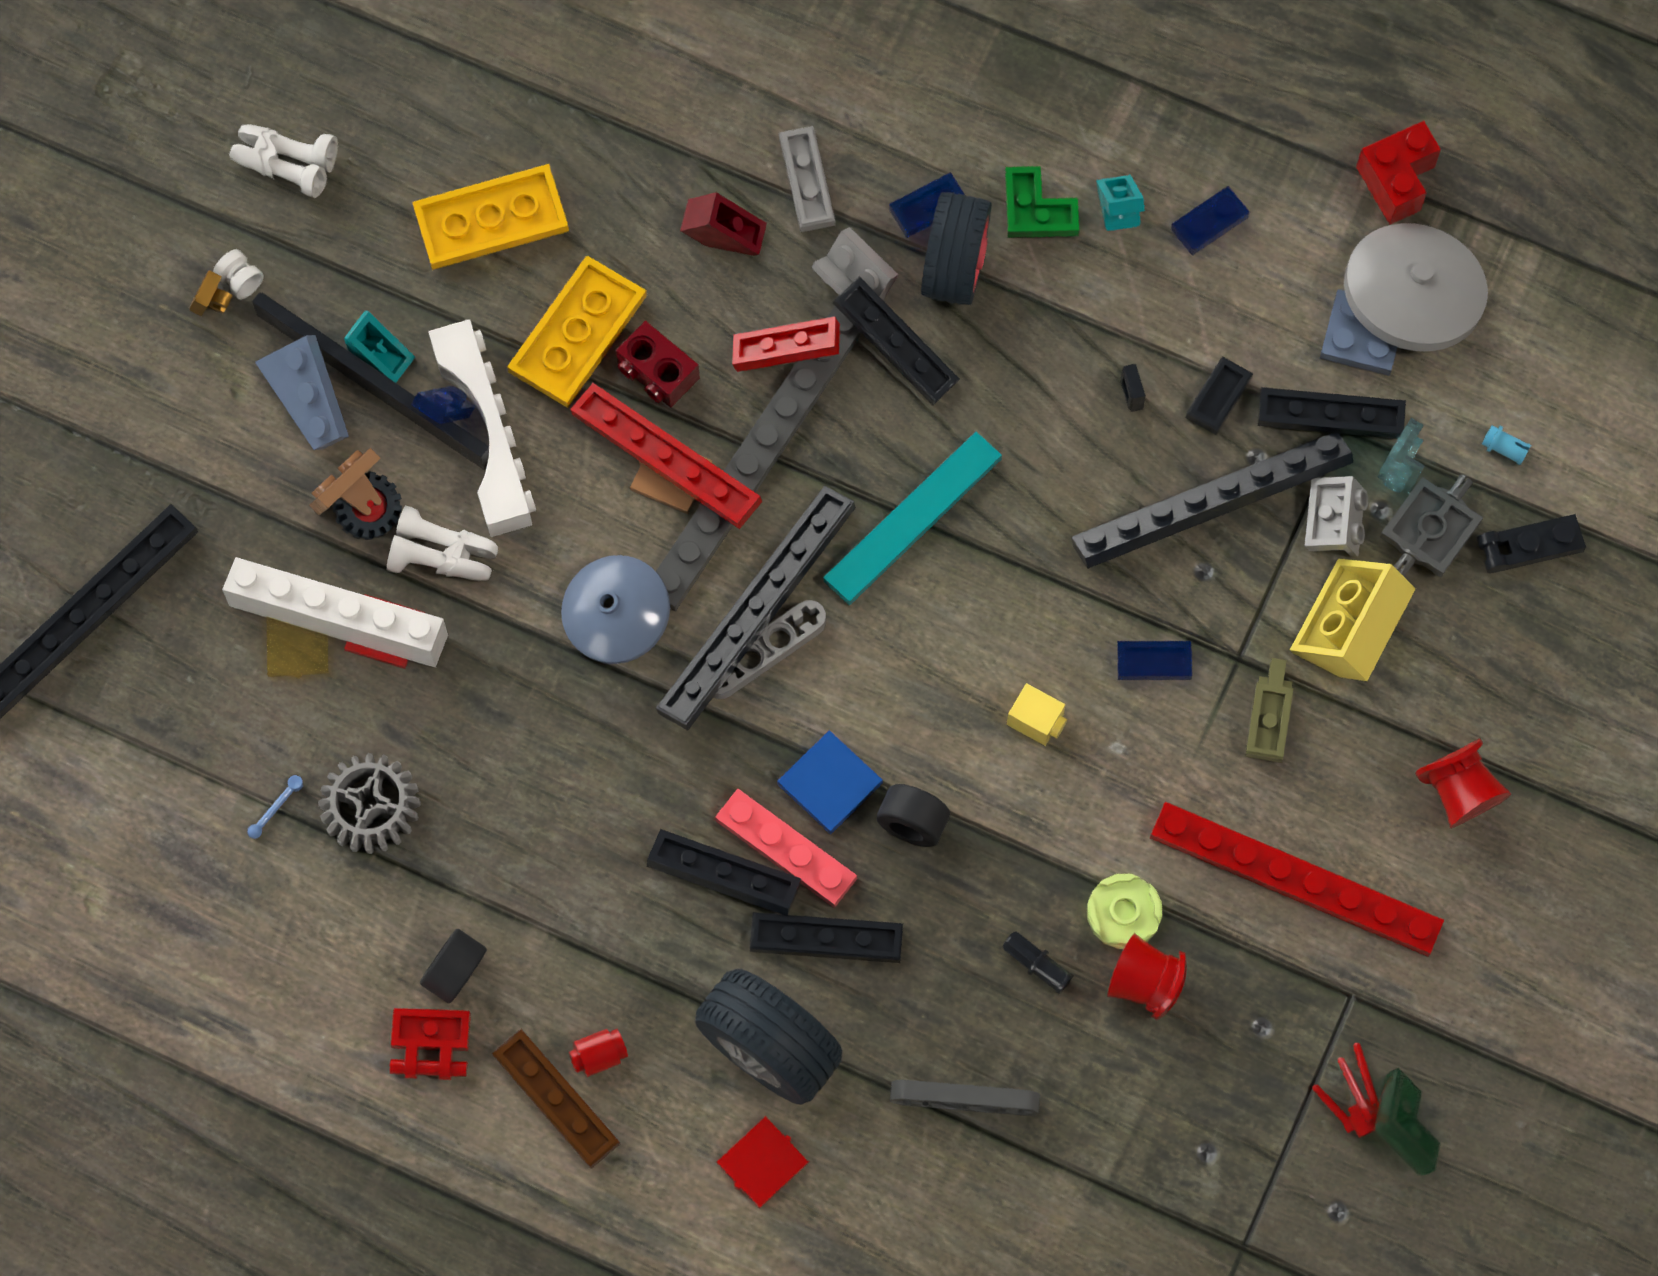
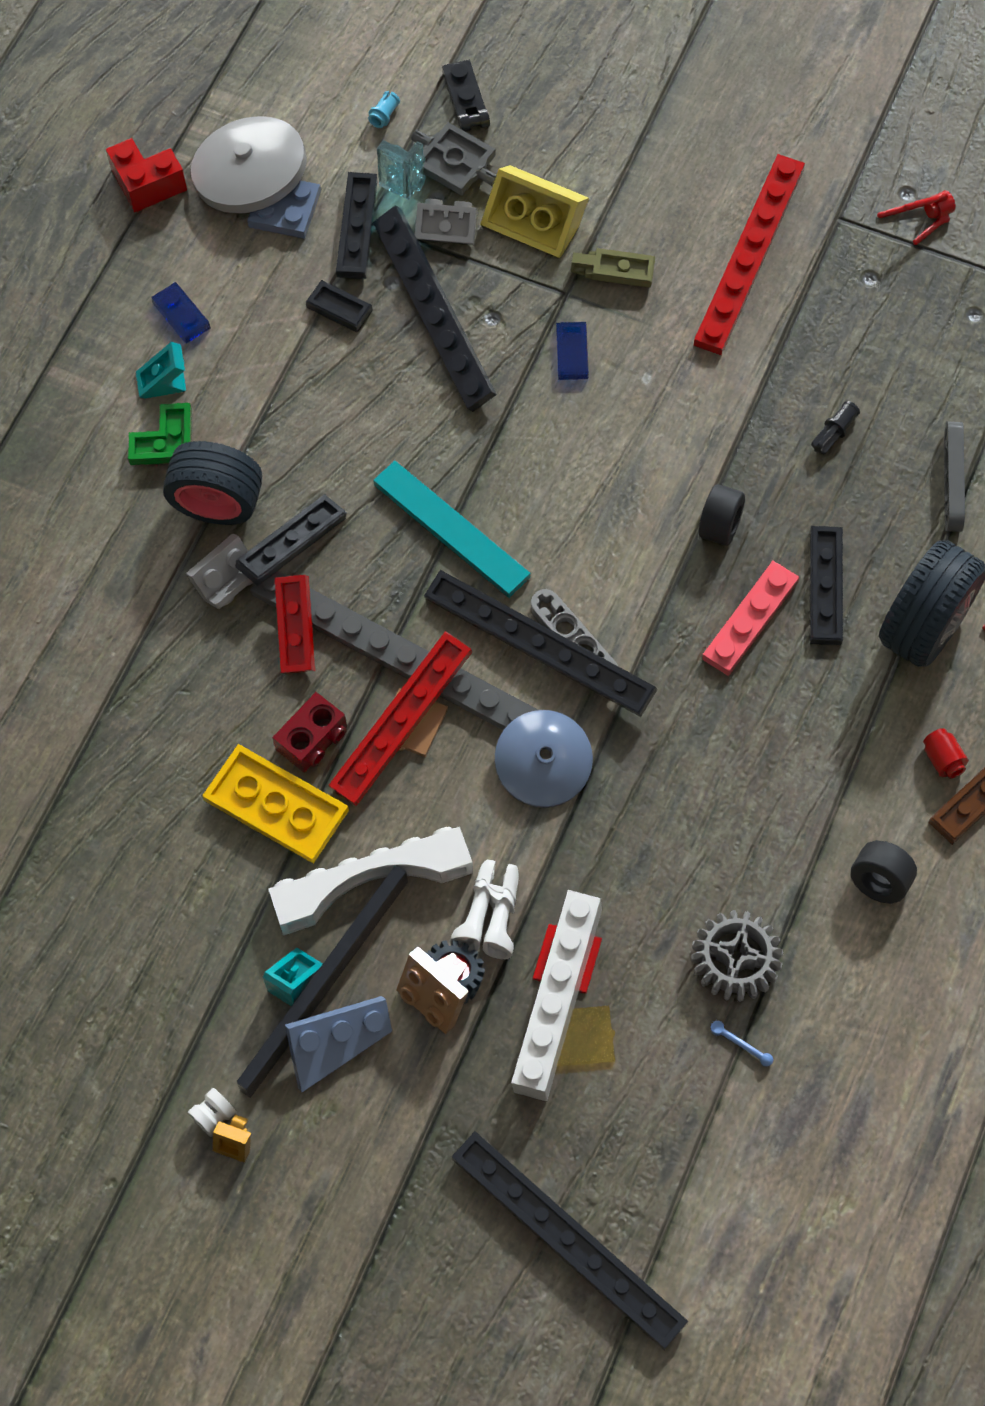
camera: 90 degrees left, 5 degrees down
white piece [229,124,338,198] -> none
red plate [390,1008,471,1080] -> none
clear blue plate [411,386,476,424] -> none
yellow plate [412,164,569,270] -> none
black plate [646,829,801,916] -> none
dark red slope [680,192,767,256] -> none
blue tile [777,730,883,835] -> none
light grey tile [779,126,835,232] -> none
clear blue plate [889,172,966,238] -> none
light yellow brick [1007,683,1067,746] -> none
yellowish green tile [1087,874,1162,949] -> none
red hat [1107,933,1187,1020] -> none
black tile [1120,363,1146,412] -> none
clear green brick [1374,1068,1440,1176] -> none
red hat [1415,738,1511,829] -> none

